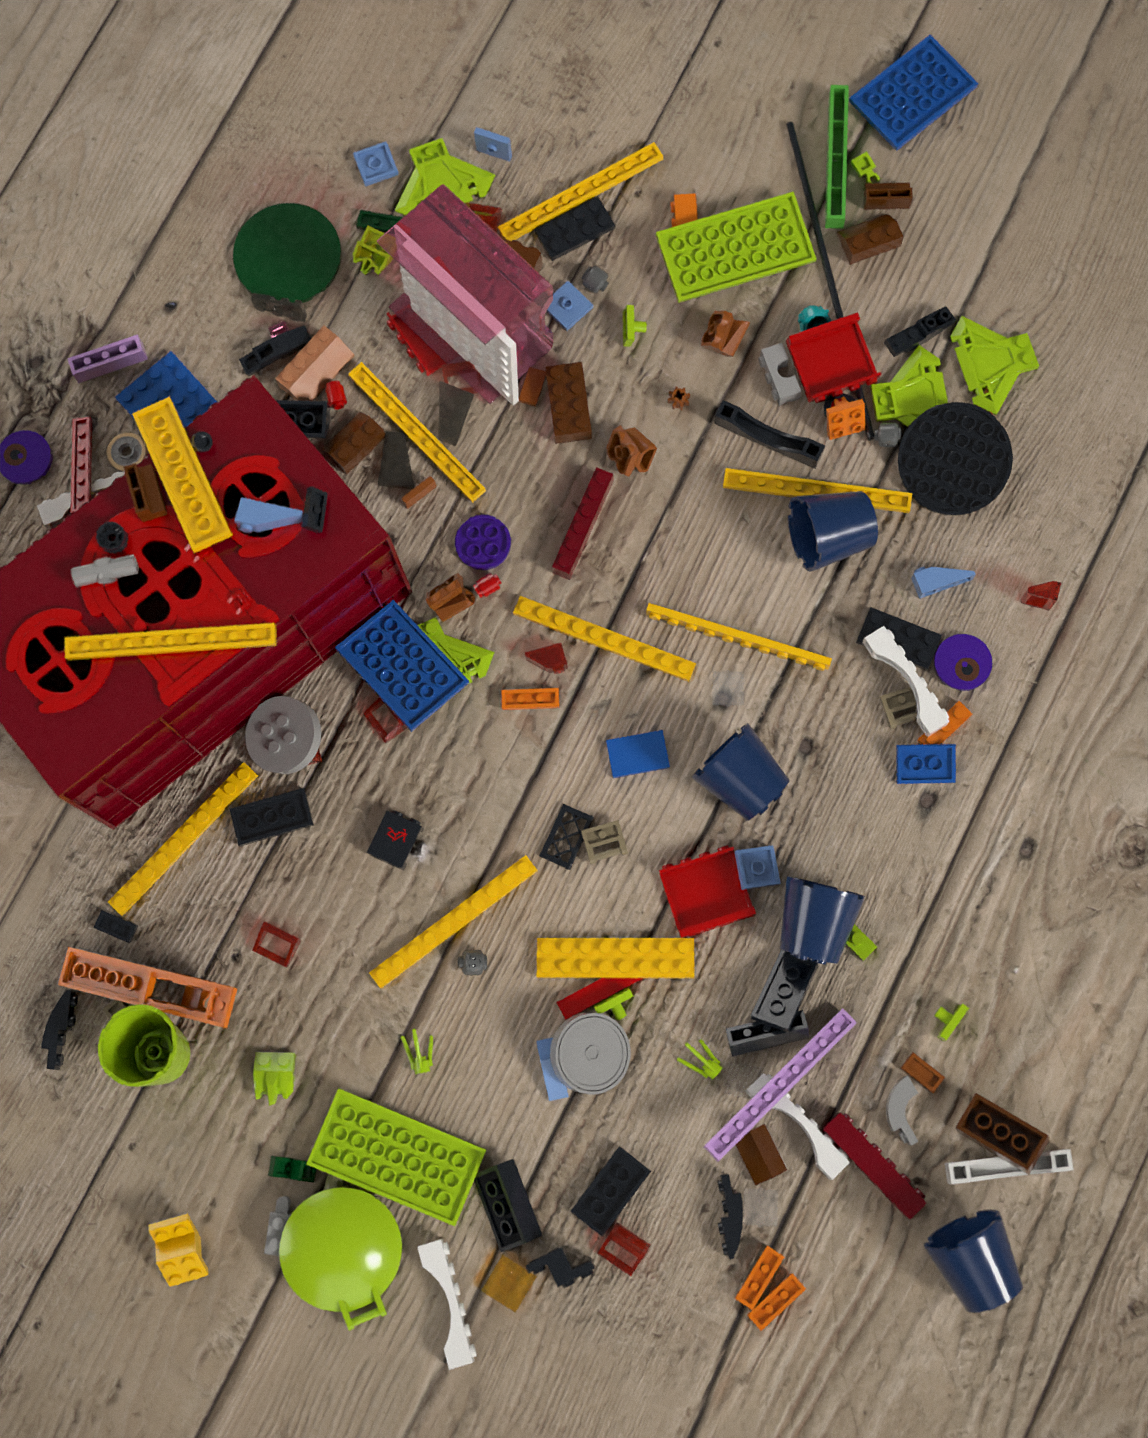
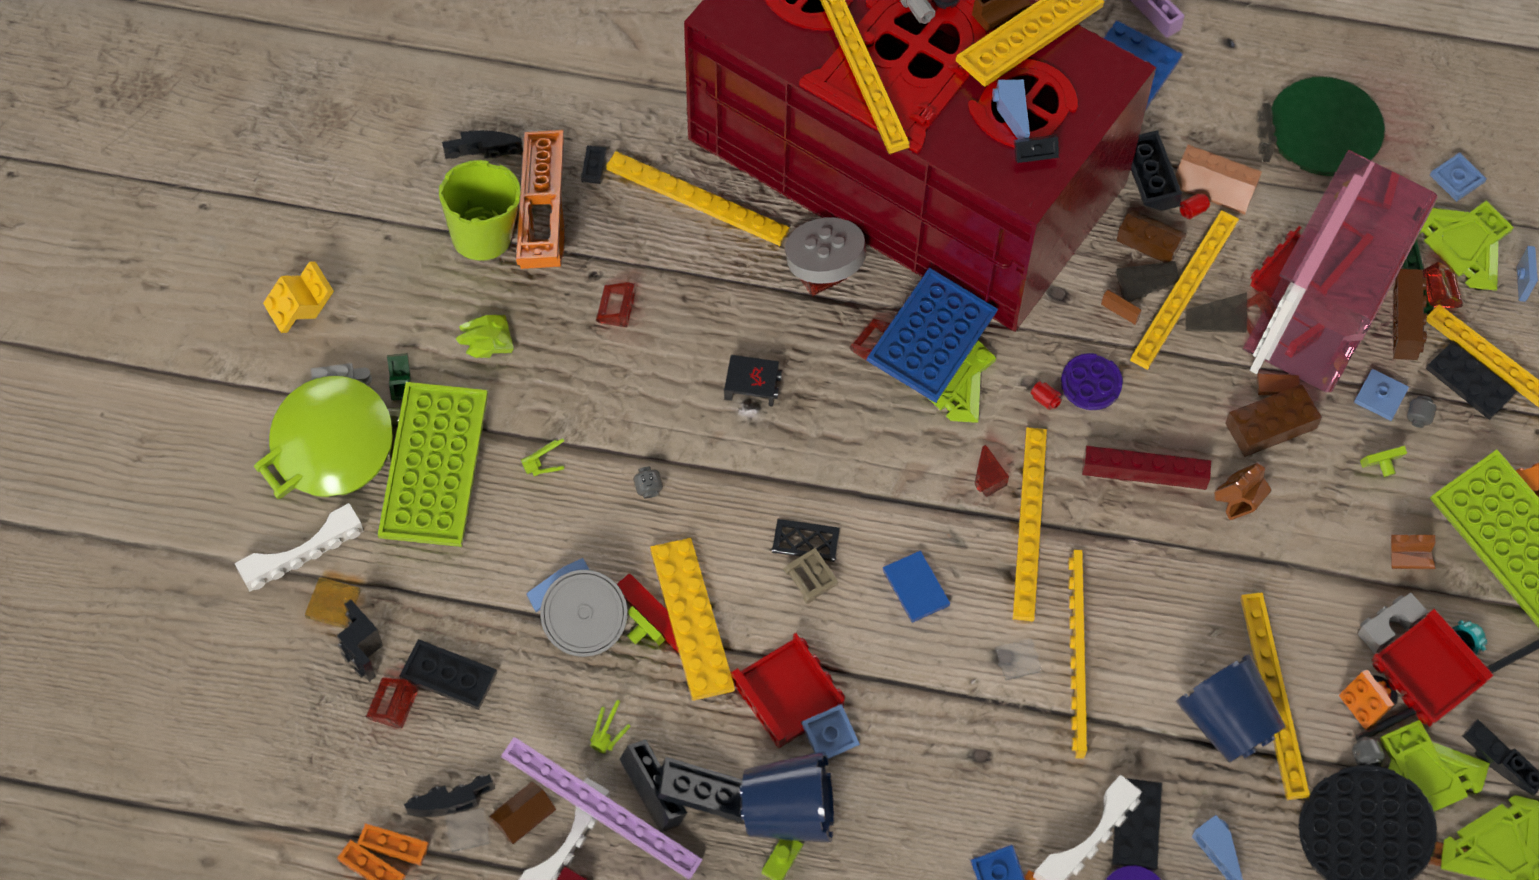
camera: 65 degrees right, 15 degrees down
black tile [191,431,213,453] -> none
black plate [230,788,314,846] -> none
black slope [239,325,312,376] -> none
clear pink slope [268,320,289,338] -> none
yellow plate [369,855,538,989] -> none
dark orange piece [425,573,476,622] -> none
black slope [474,1159,543,1252] -> none
orange plate [501,688,559,710] -> none
dark orange gear [668,386,690,411] -> none
dark blue cone [691,723,790,821] -> none
black arch [714,400,825,469] -> none
dark tan plate [880,687,917,730] -> none

